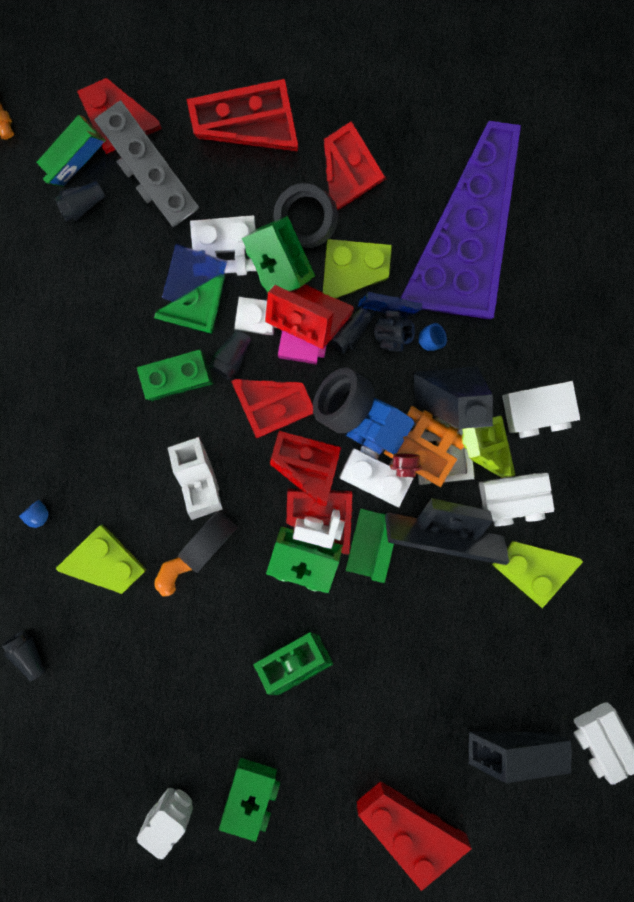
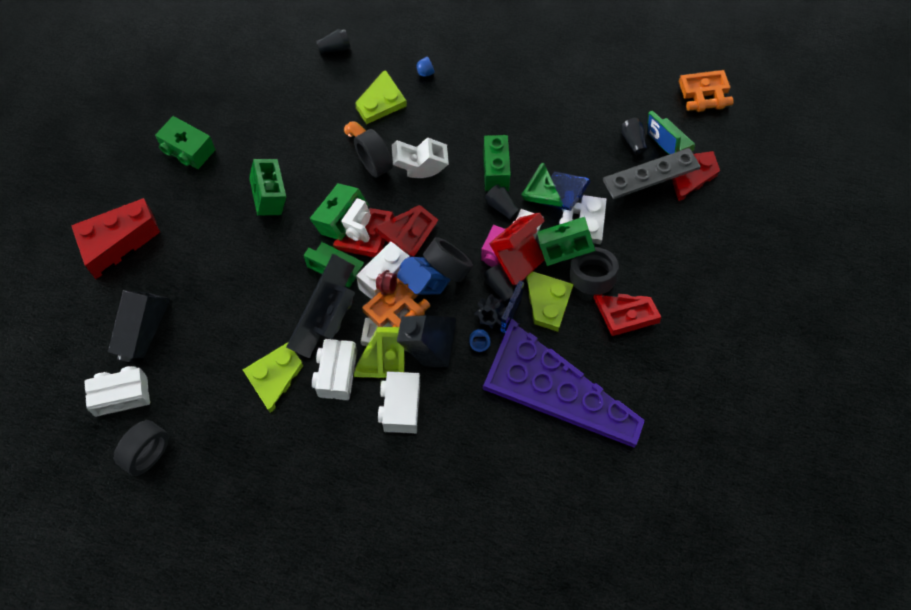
camera: 105 degrees right, 25 degrees down
white brick [137,788,193,859] -> none
red wedge [187,79,298,151] -> none
red wing [231,379,313,438] -> none

